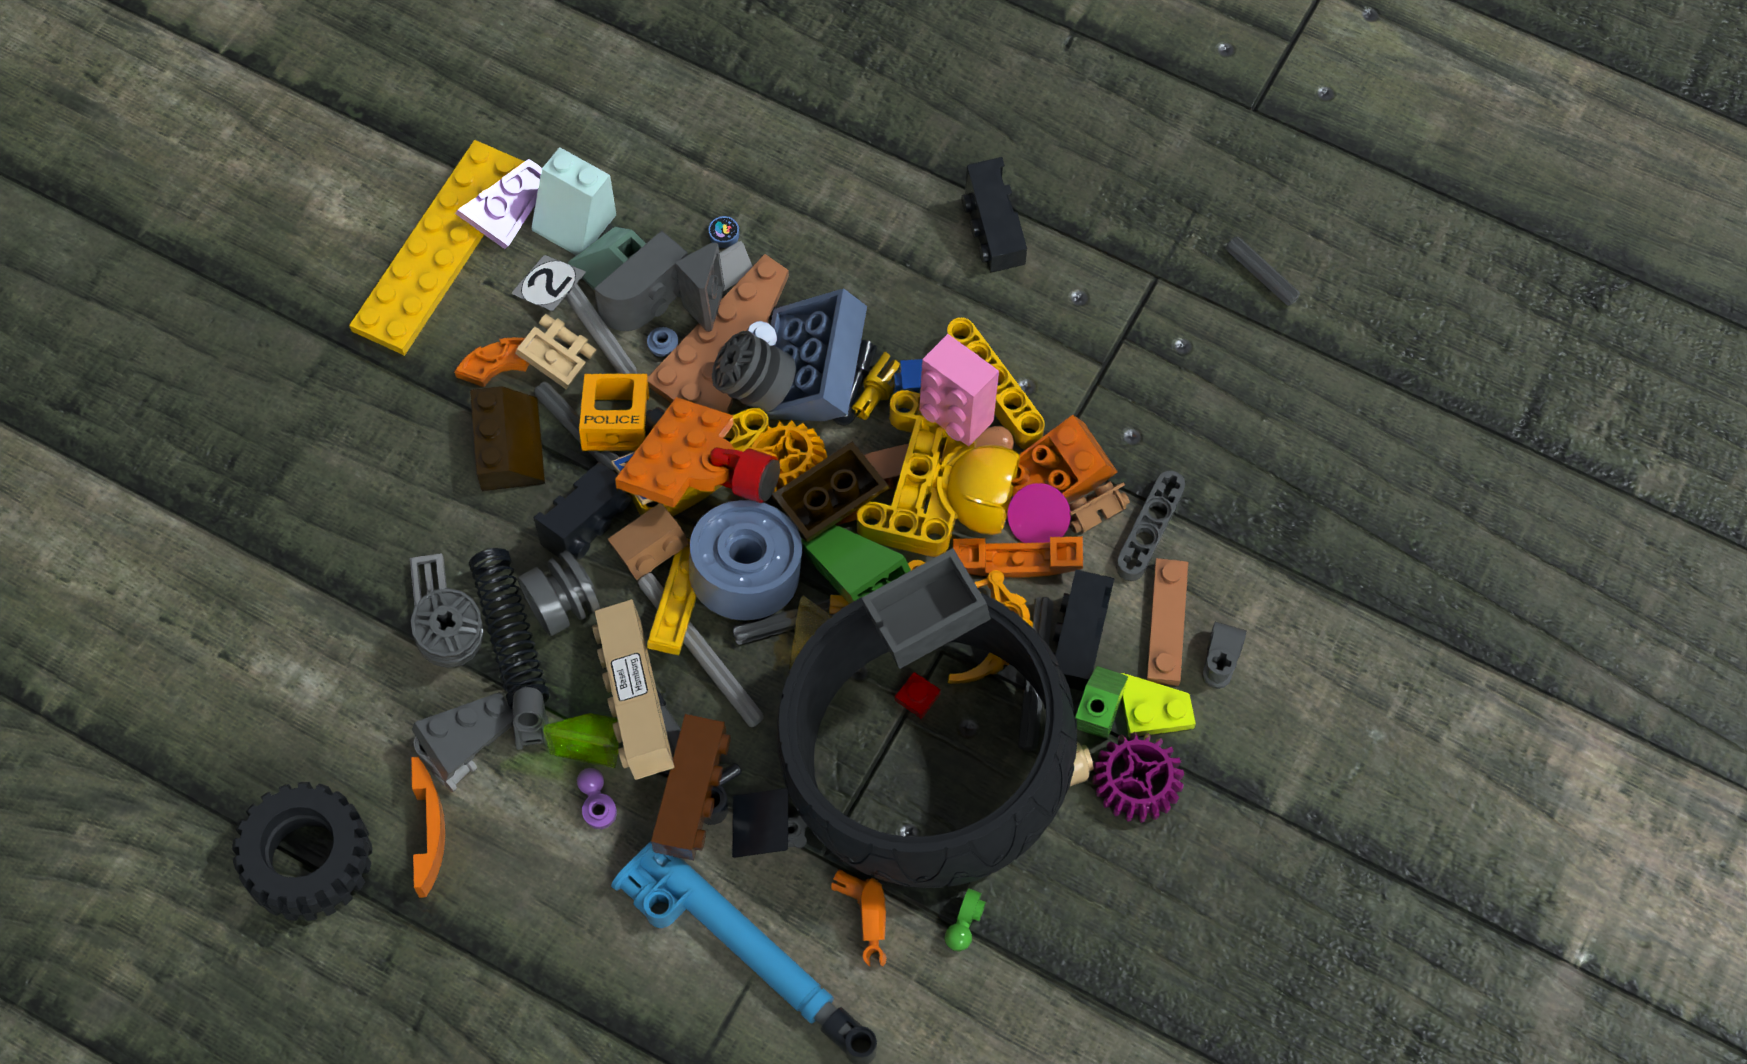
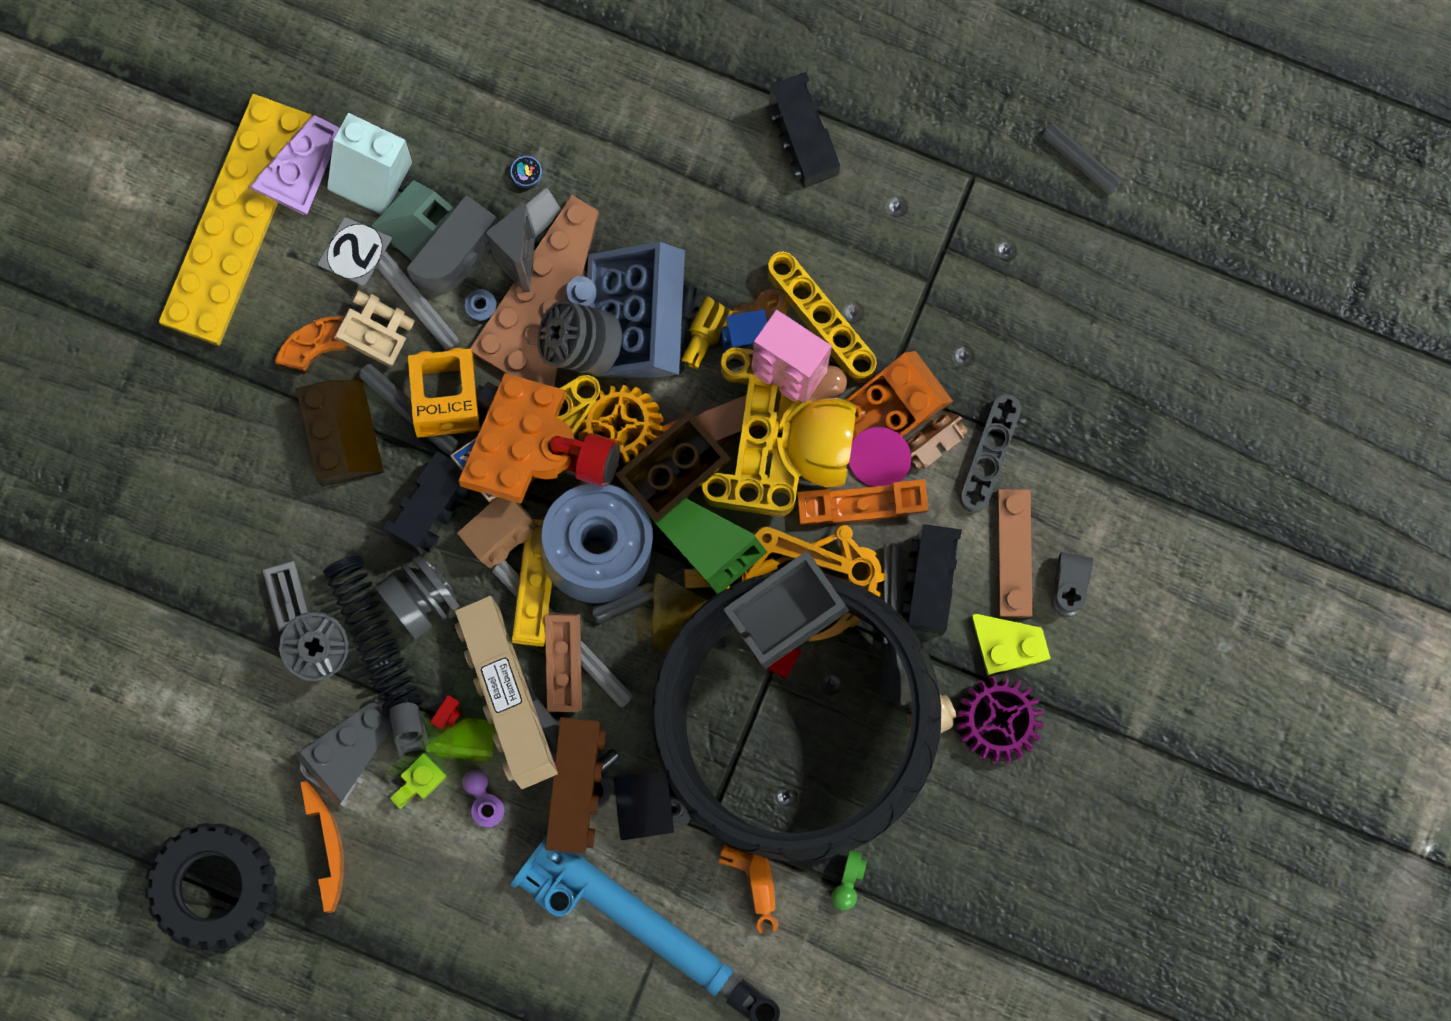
camera: 10 degrees left, 15 degrees up
bright green slope [1075,666,1128,740] -> none
none -> lime plate [390,753,447,809]
none -> red plate [430,695,462,732]
none -> nougat plate [545,613,582,712]

